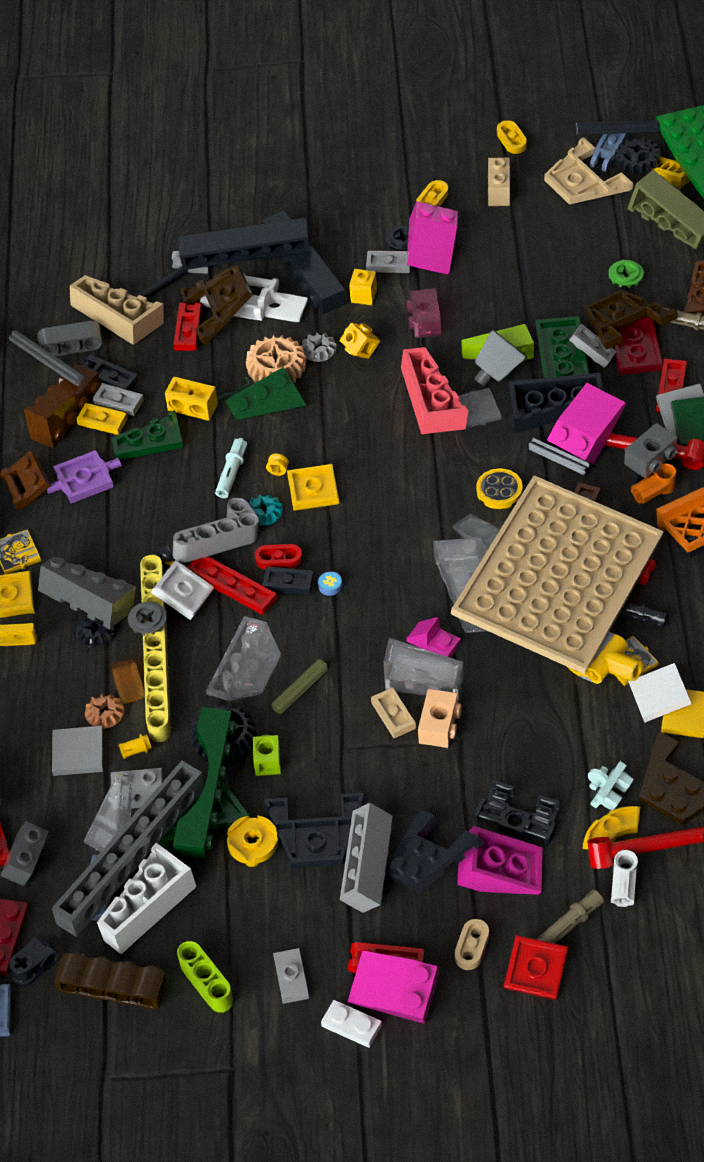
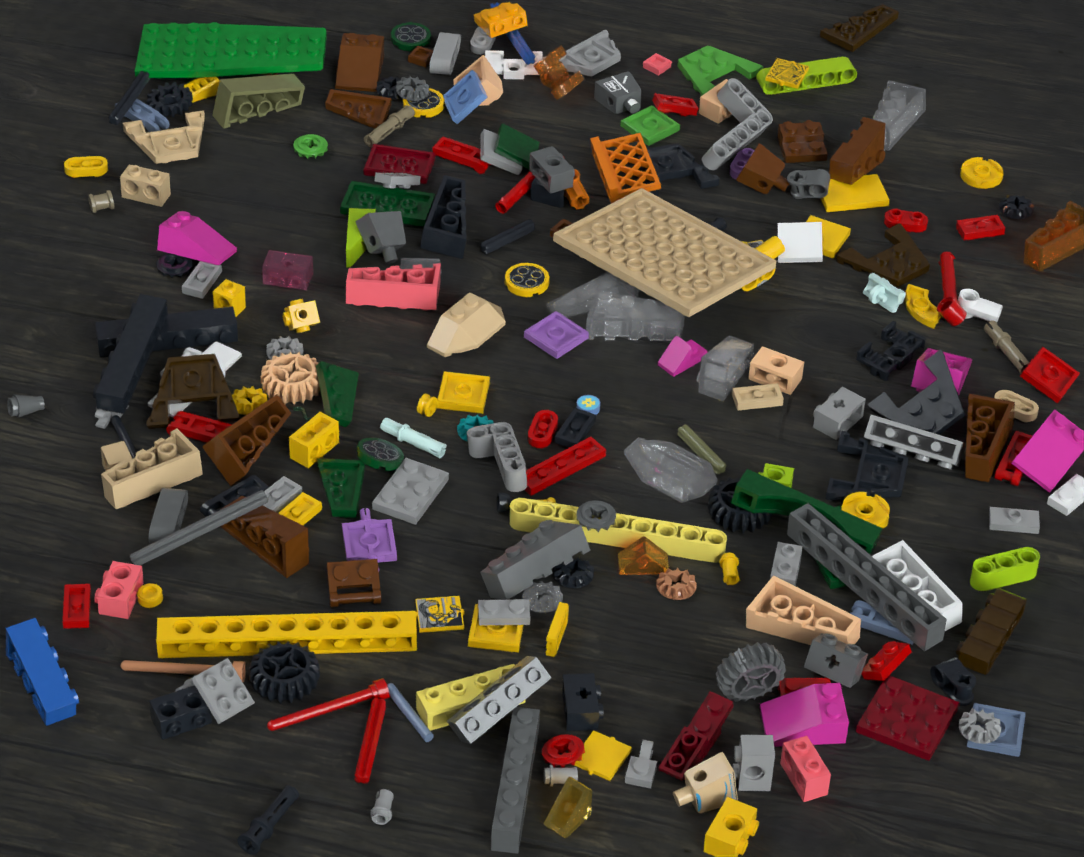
camera: 80 degrees left, 10 degrees down
light grey tile [52,726,103,776] -> none
clear slope [83,773,133,852] -> none
white tile [151,560,215,620] -> none
yellow plate [416,180,448,207] -> none
dark pink slope [547,383,626,464] -> none
dark brown wing [585,290,678,350] -> none
none -> dark grey cone [7,395,45,418]
none -> dark tan bush [88,190,114,213]
none -> tan brick [101,441,132,471]
none -> reddish brown wedge [202,394,291,486]
none -> yellow gear [232,386,267,415]
none -> tile [356,438,404,471]
none -> light grey plate [372,458,449,525]
none -> tan wedge [427,292,506,357]
none -> light grey plate [478,599,530,626]
none -> clear gear [522,580,563,613]
none -> medium lavender plate [524,311,589,359]
none -> light nougat wedge [746,575,861,645]
none -> light grey brick [813,387,866,440]
none -> red plate [862,641,912,681]
none -> reddish brown wedge [965,394,1015,482]

